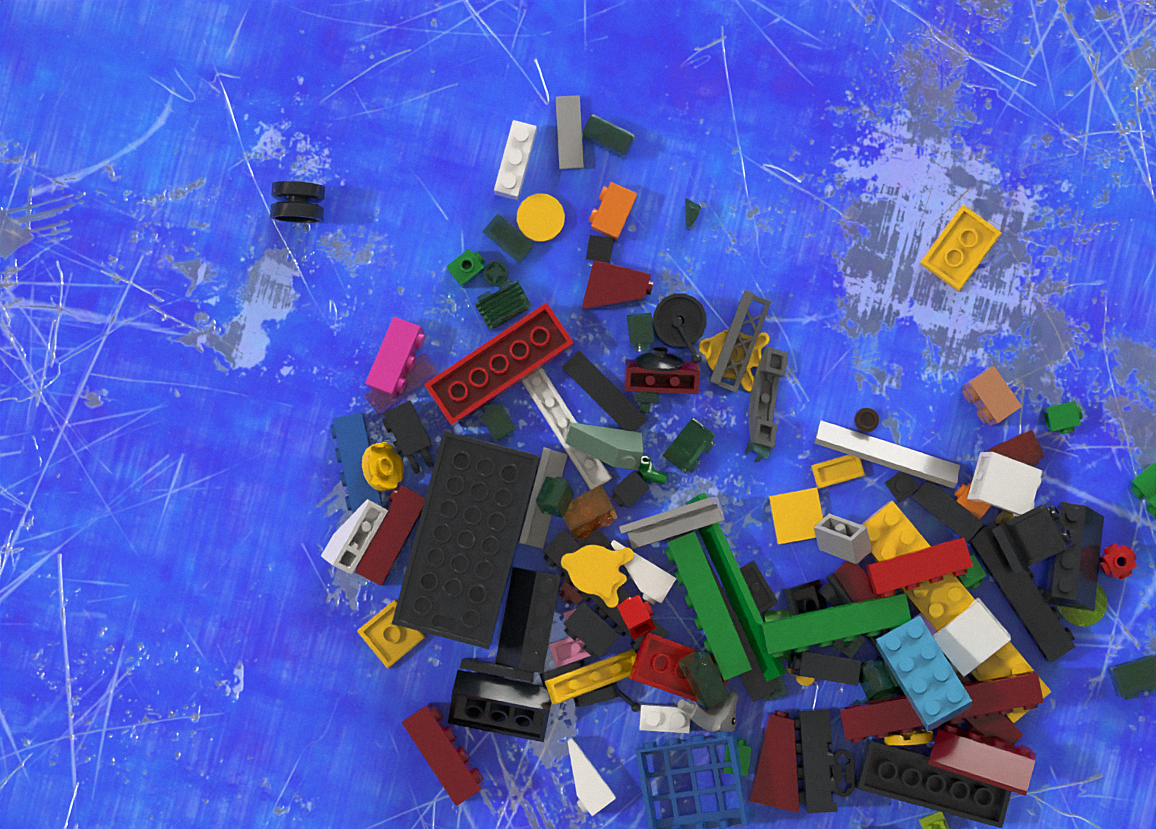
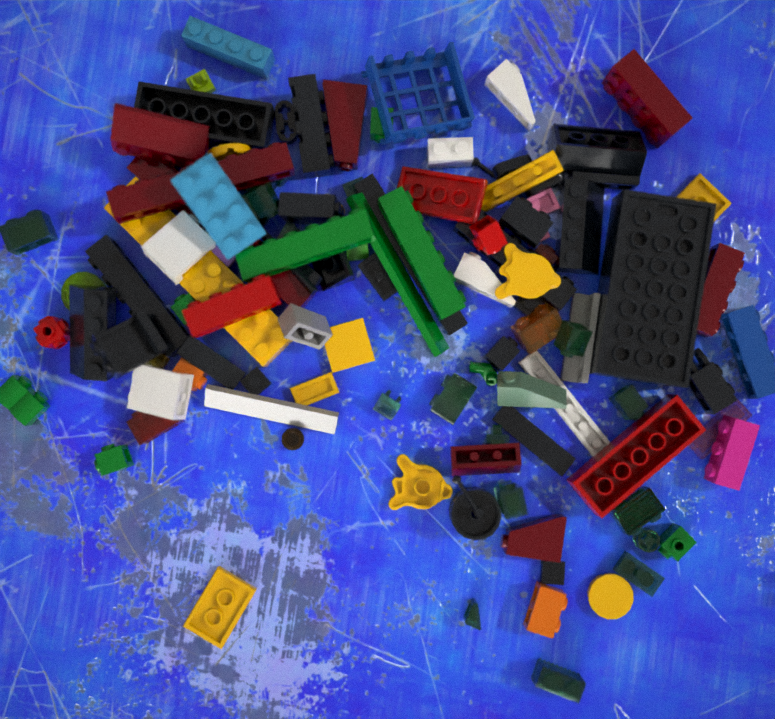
camera: 170 degrees right, 0 degrees up
white slope [321,499,388,575] -> none
yellow tile [362,442,404,492] -> none
white brick [494,120,537,201] -> none
light grey tile [556,95,584,170] -> none
light grey fence [619,497,725,549] -> none
black dish [635,347,684,371] -> none
light grey animal [677,691,738,733] -> none
clear green brick [678,649,730,709] -> none
dark grey fence [709,290,771,393] -> none
dark grey slope [749,347,788,448] -> none
nougat brick [962,366,1022,426] -> none

